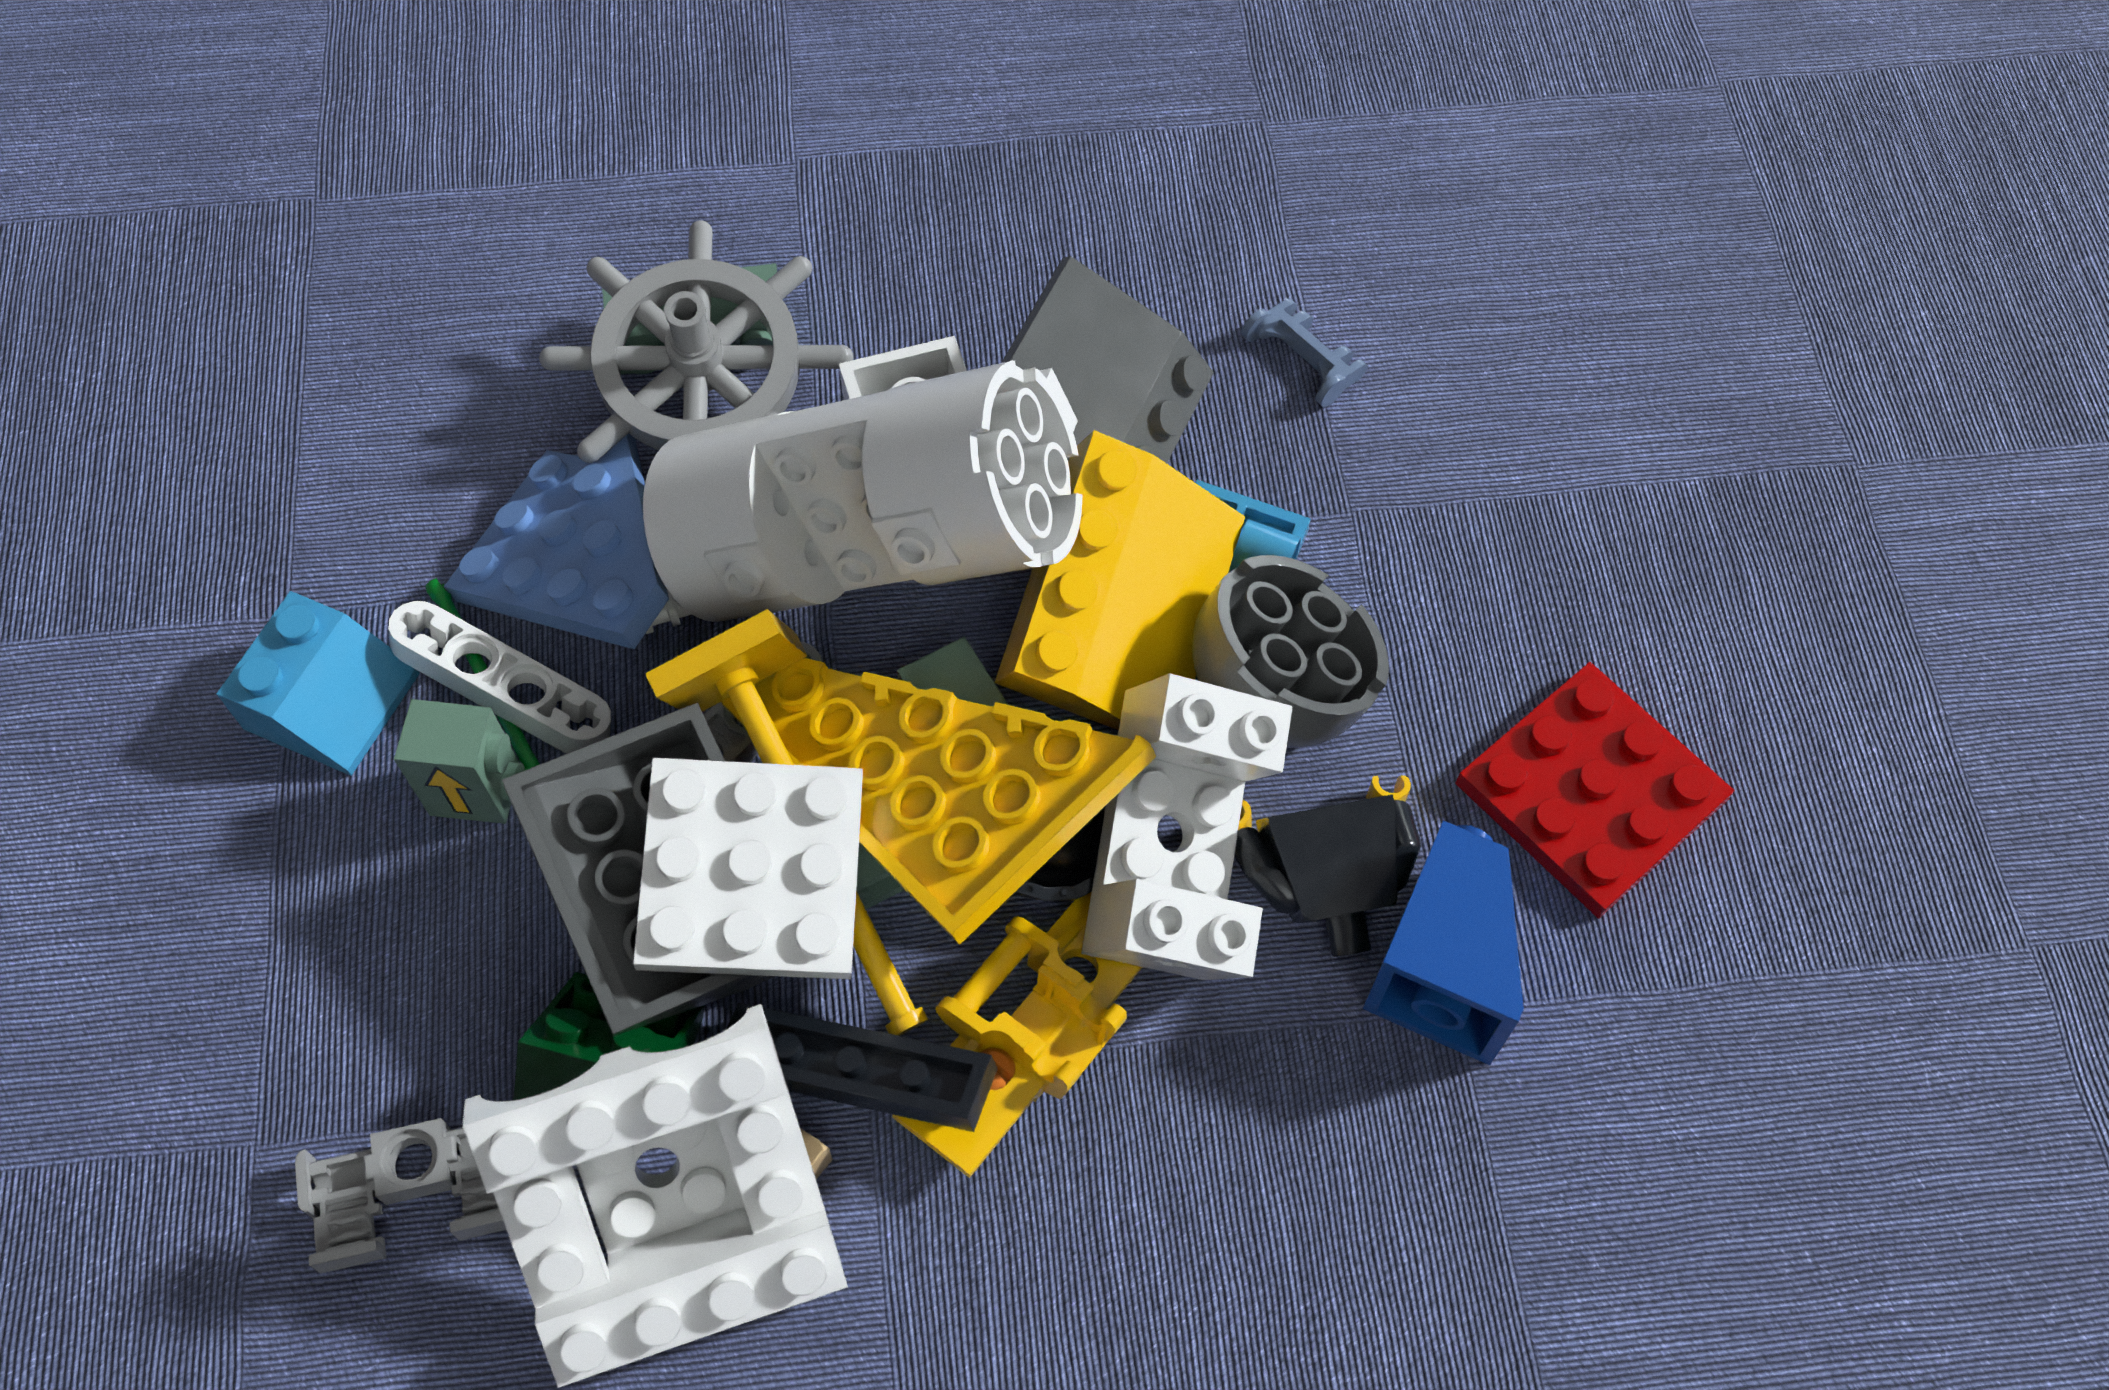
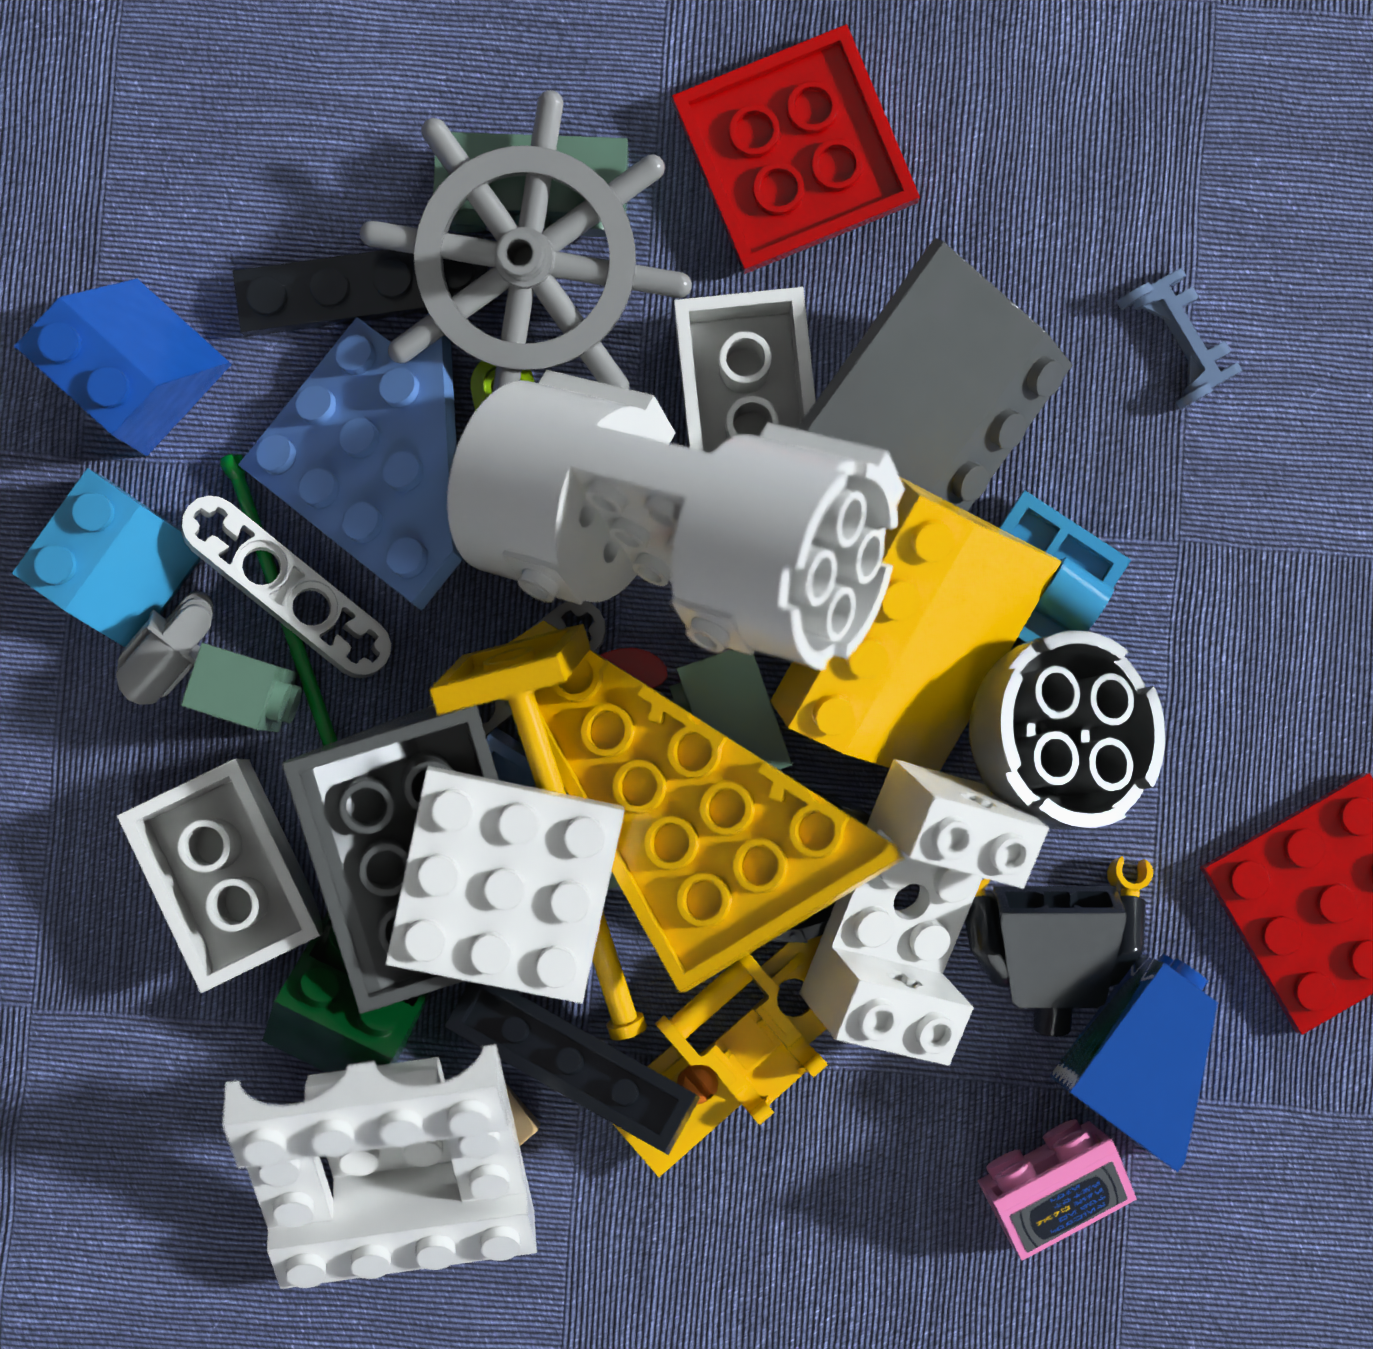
camera: 10 degrees right, 25 degrees up
light grey piece [295,1118,506,1274] -> none
none -> blue slope [14,279,232,456]
none -> light grey arm [116,591,214,705]
none -> white brick [117,759,323,993]
none -> black plate [232,236,493,337]
none -> red plate [672,24,920,274]
none -> bright pink slope [977,1119,1137,1261]

